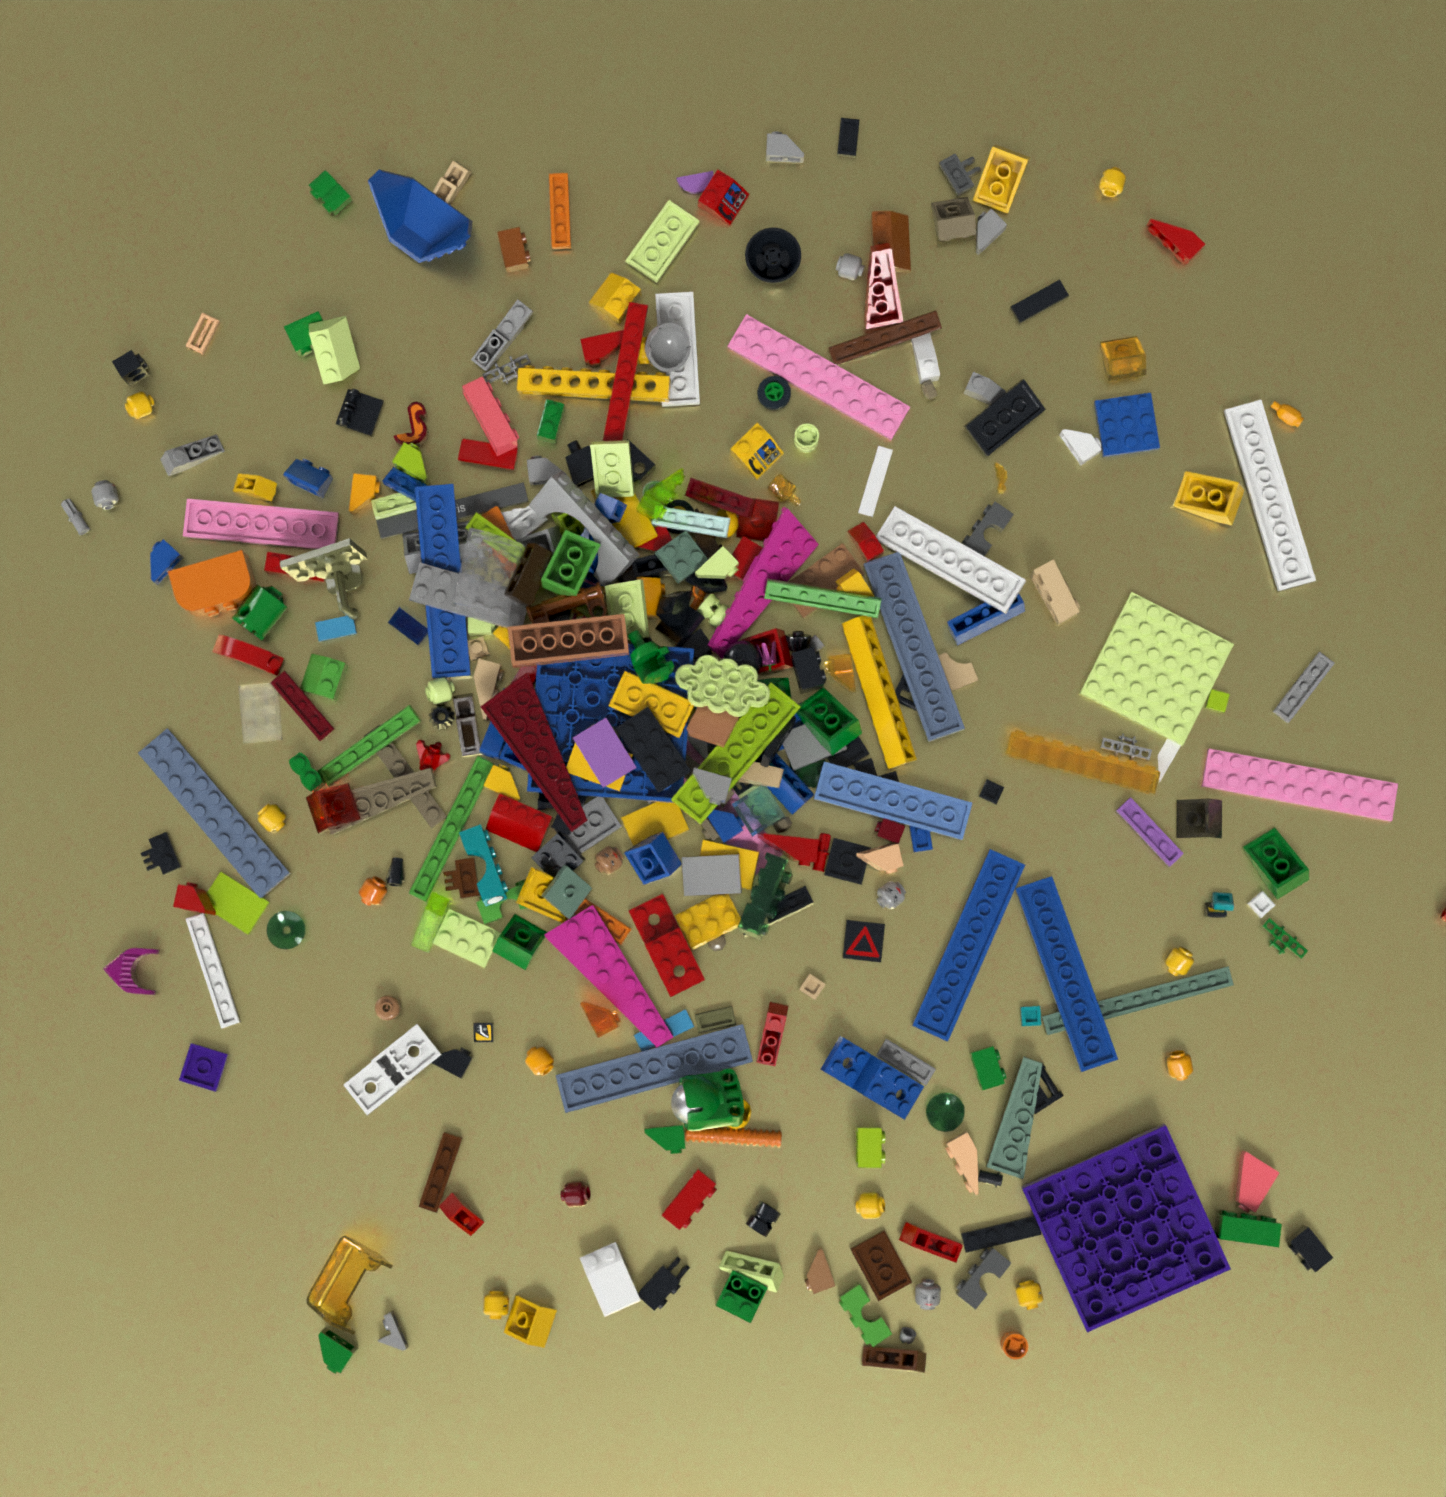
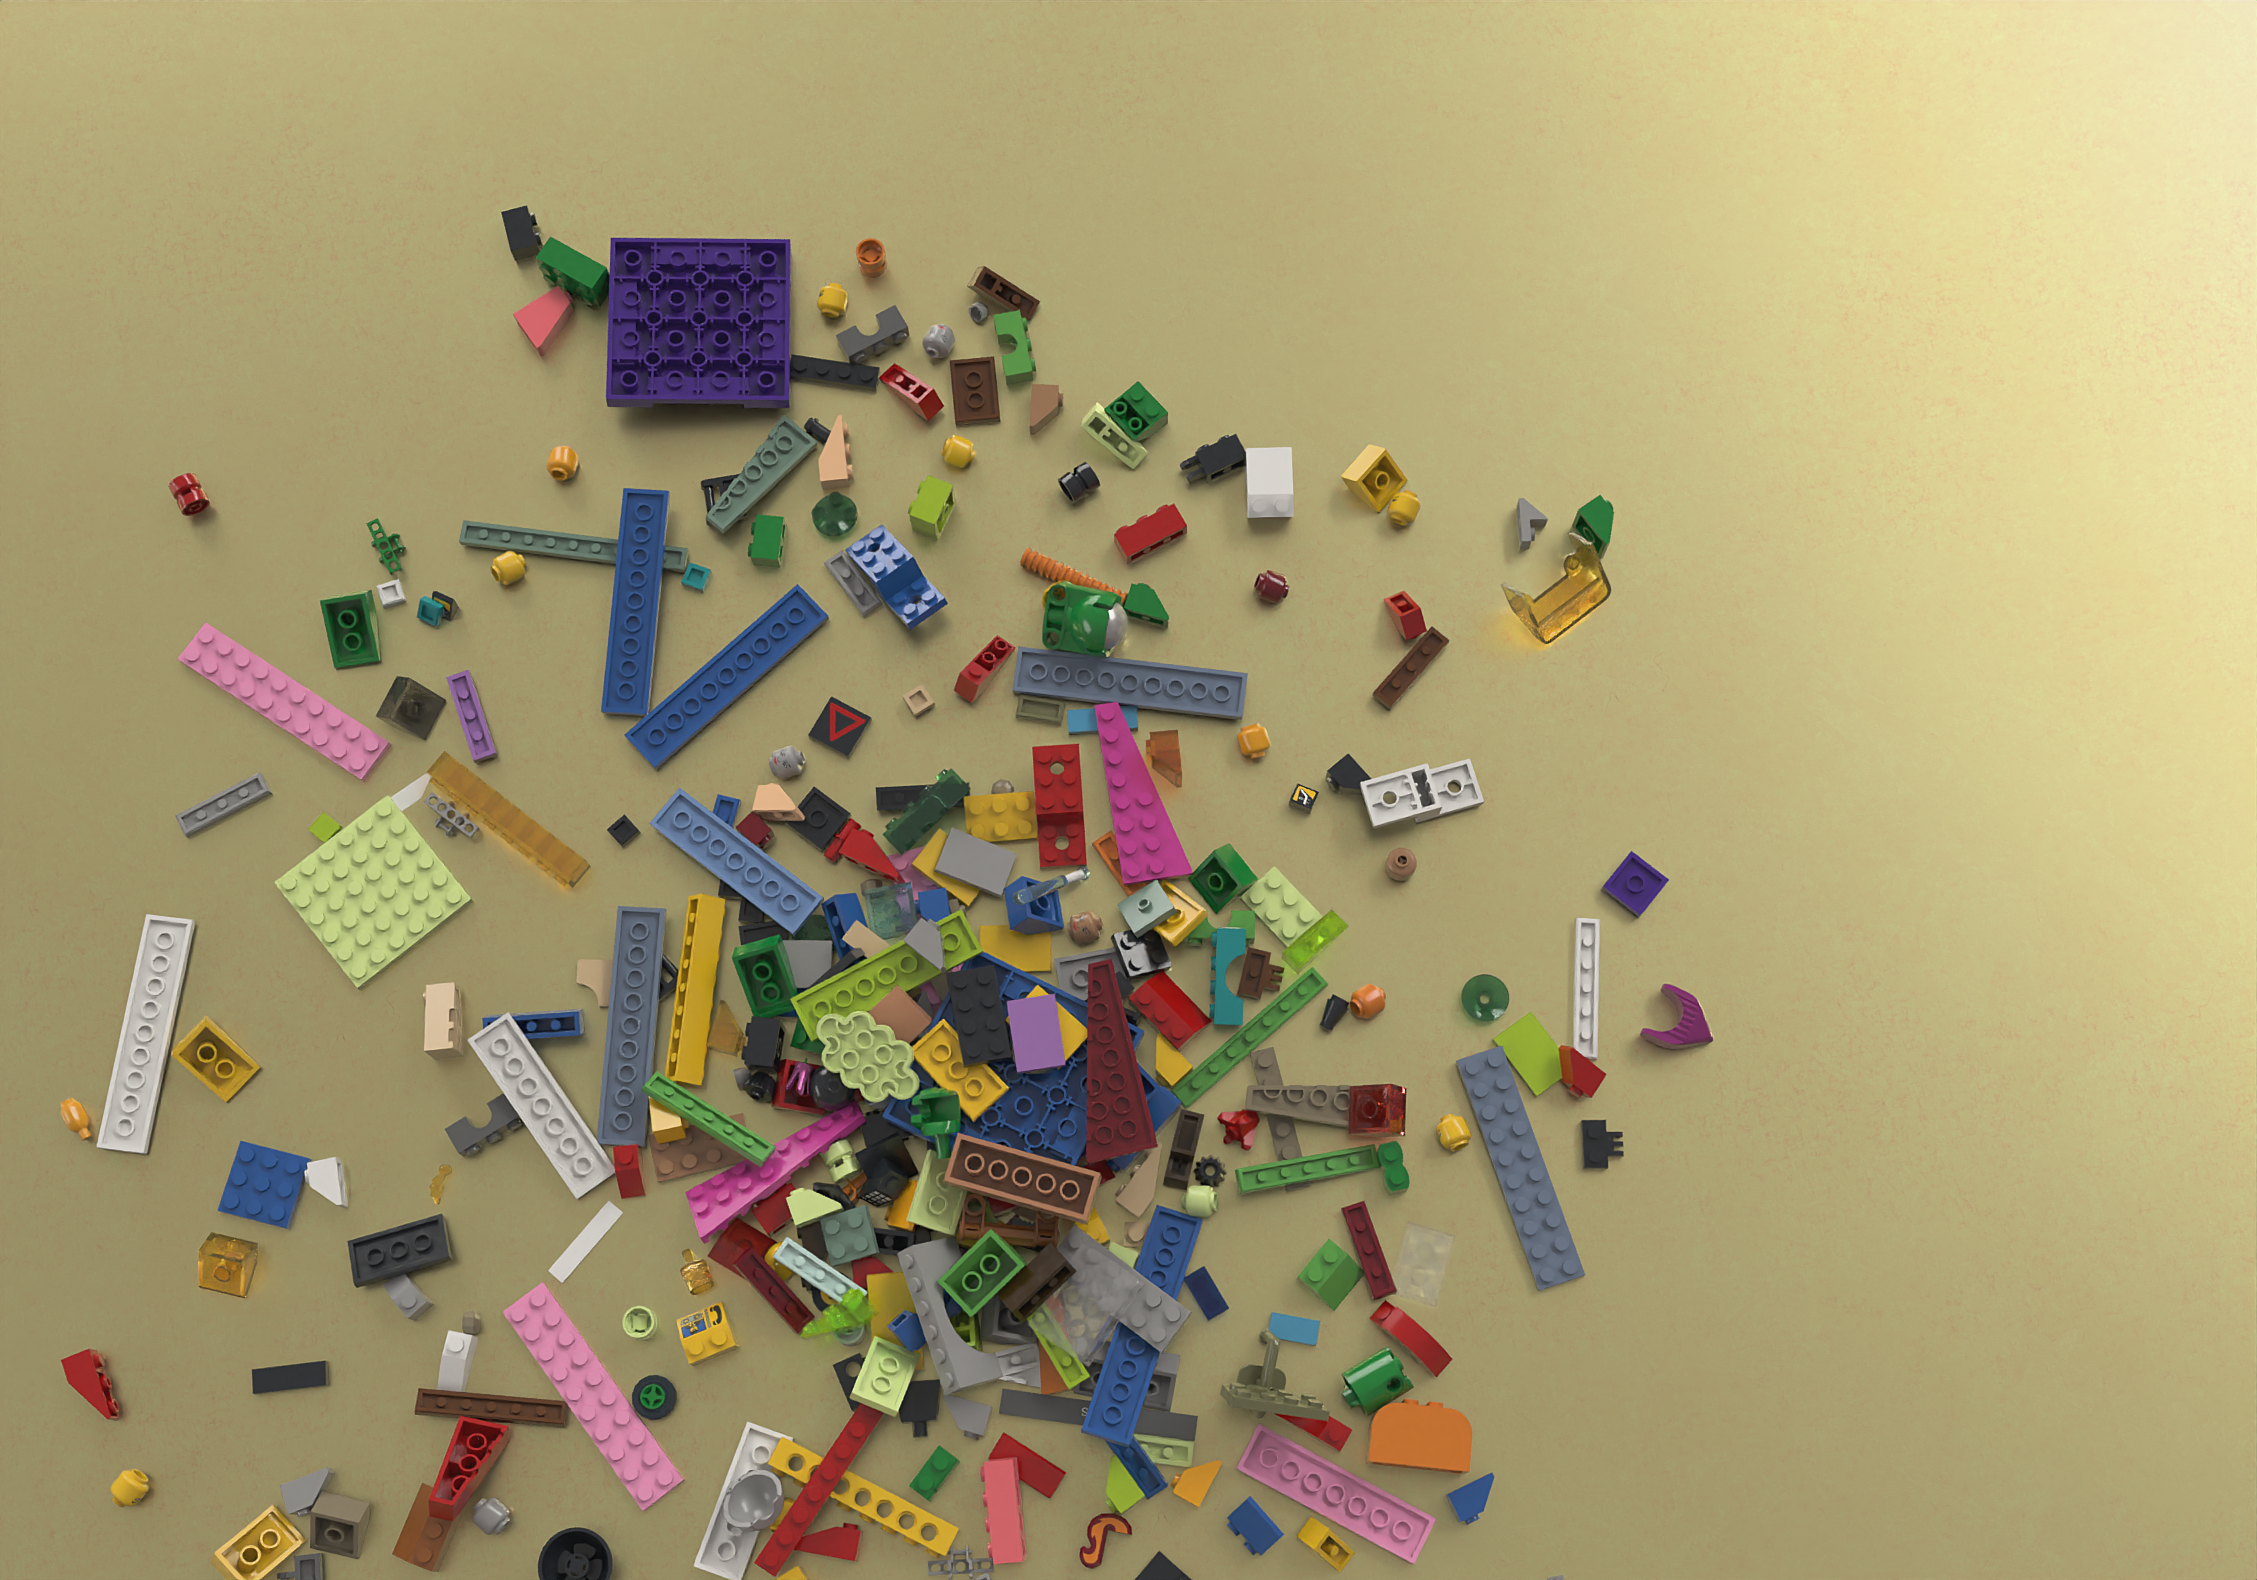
camera: 155 degrees left, 10 degrees down
none -> clear light blue piece [1013,866,1090,905]

